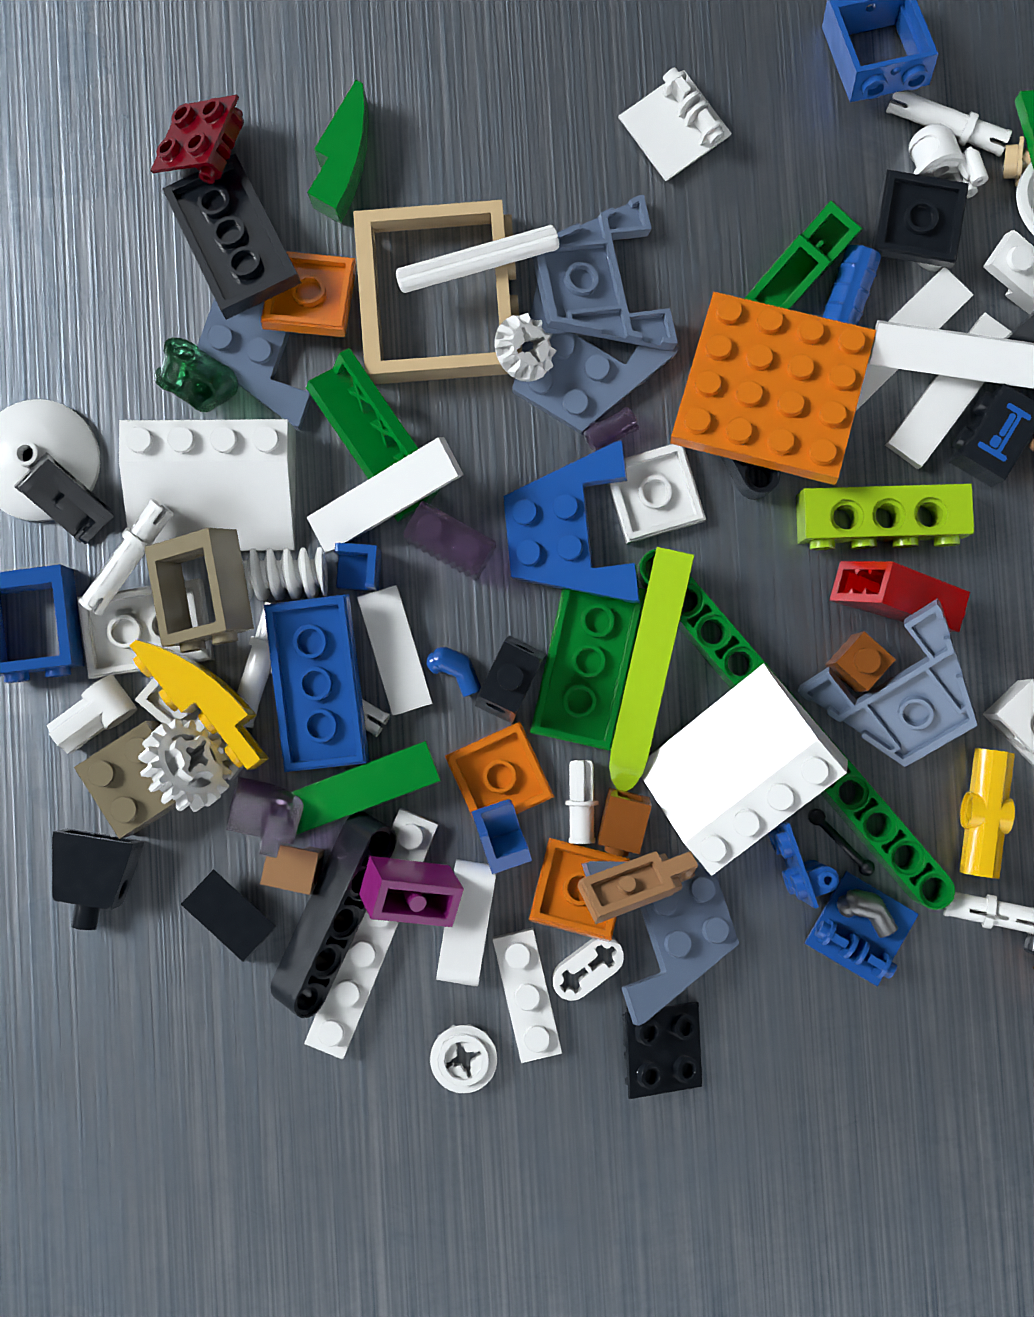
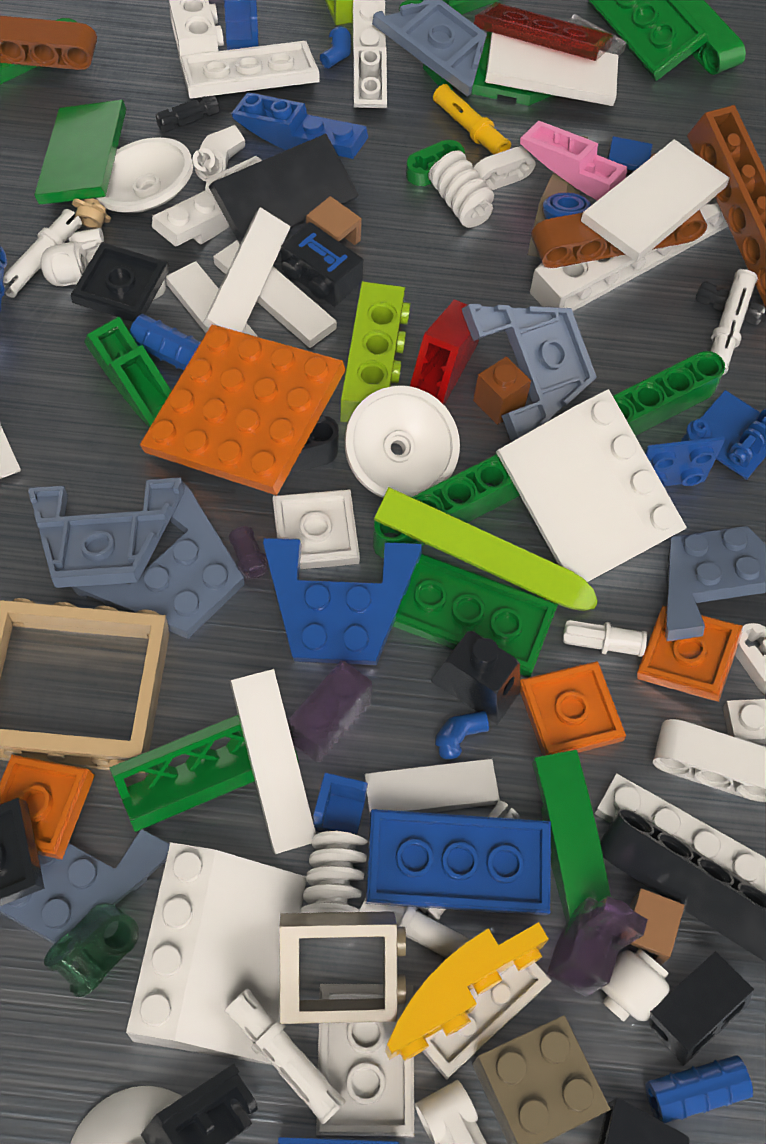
camera: 90 degrees left, 25 degrees down
white gear [138,718,232,812] -> none
magenta brick [359,856,464,927] -> none
white axle [396,225,559,293] -> none
blue panel [471,799,532,875] -> none
white gear [495,313,557,382] -> none
medium nougat hinge [578,851,698,924] -> none
dark orange brick [598,787,652,857] -> none
black hinge [807,809,875,876] -> none
flat silver arm [837,889,898,938] -> none
yellow piece [959,748,1015,879] -> none
none -> white dish [344,386,460,498]
none -> white head [599,948,670,1022]
none -> blue axle [645,1055,753,1123]

